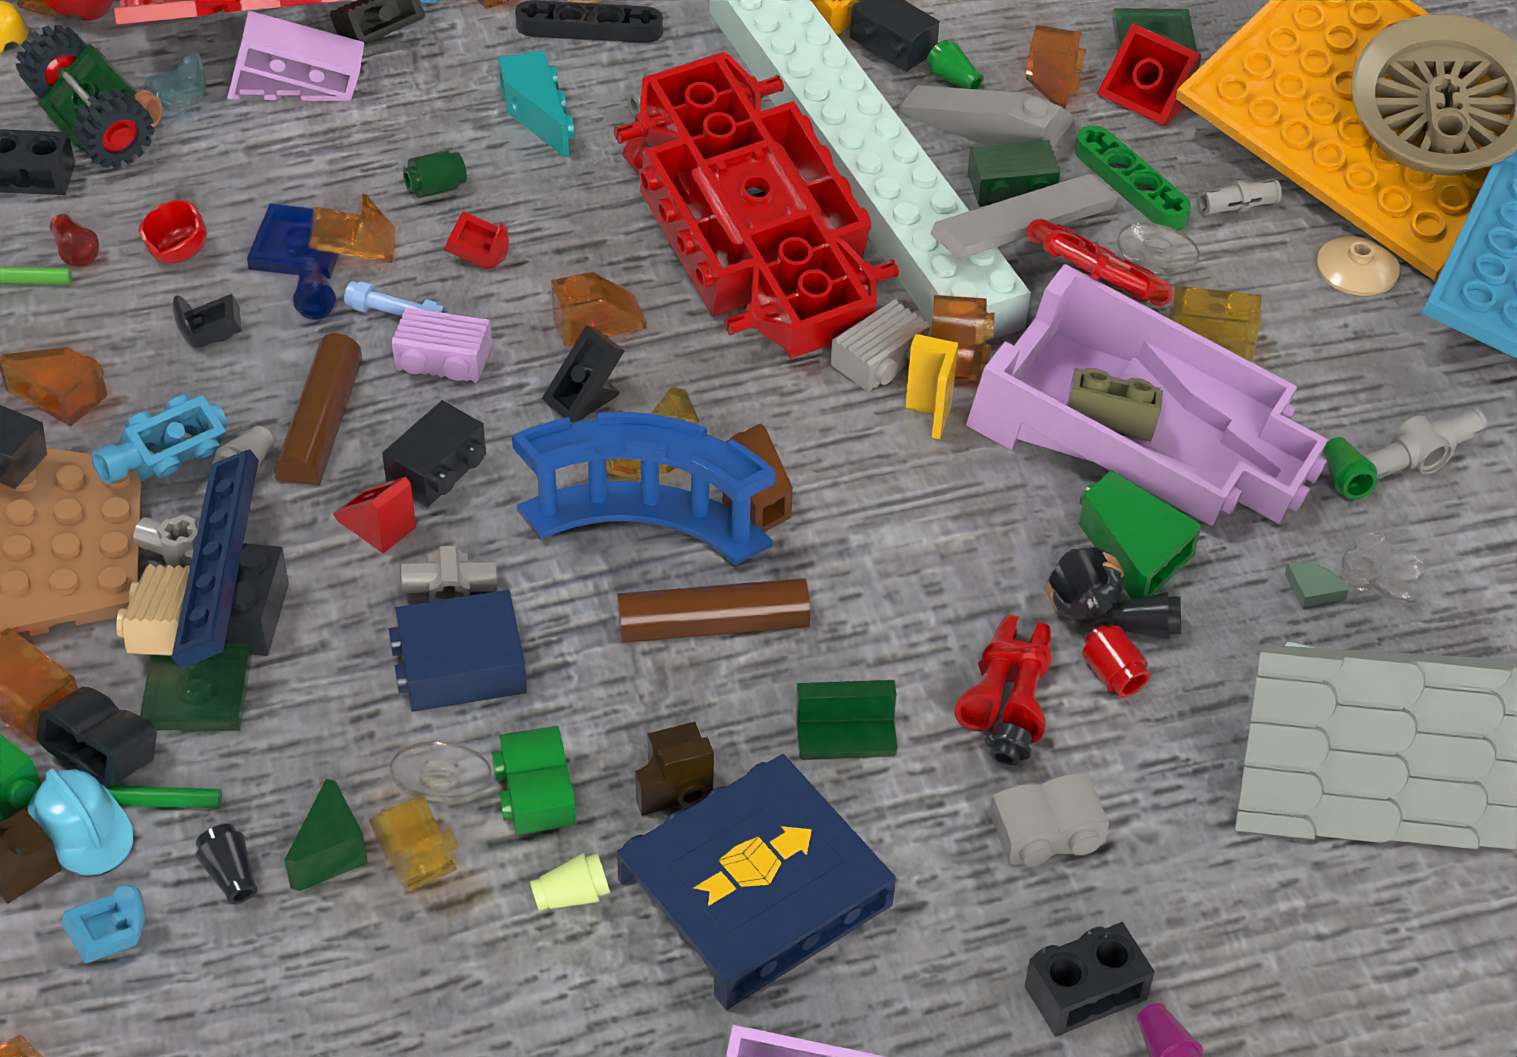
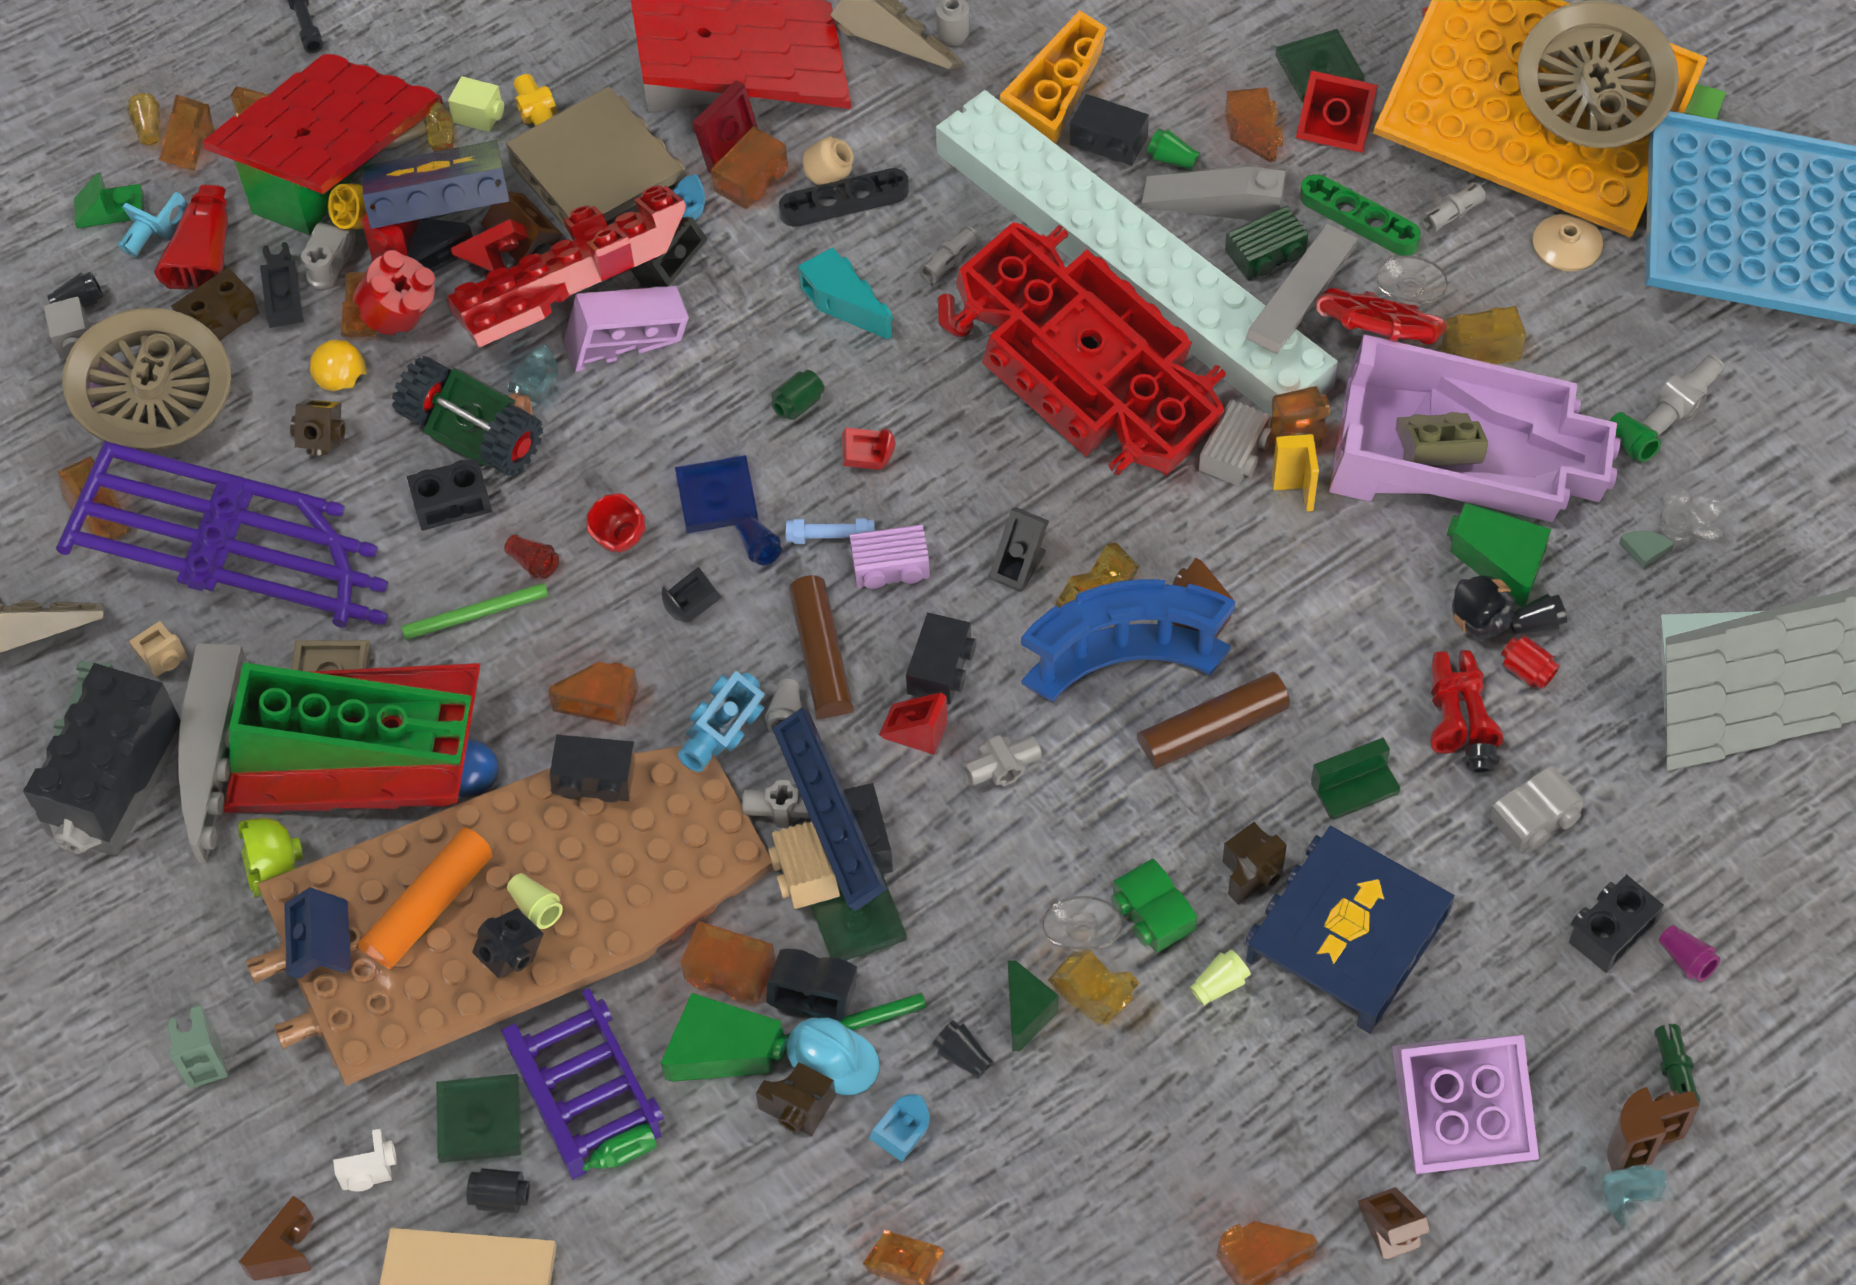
camera: 15 degrees left, 10 degrees up
clear orange slope [309,193,395,263] -> none
dark blue brick [388,590,527,712] -> none
clear orange slope [551,272,647,346] -> none

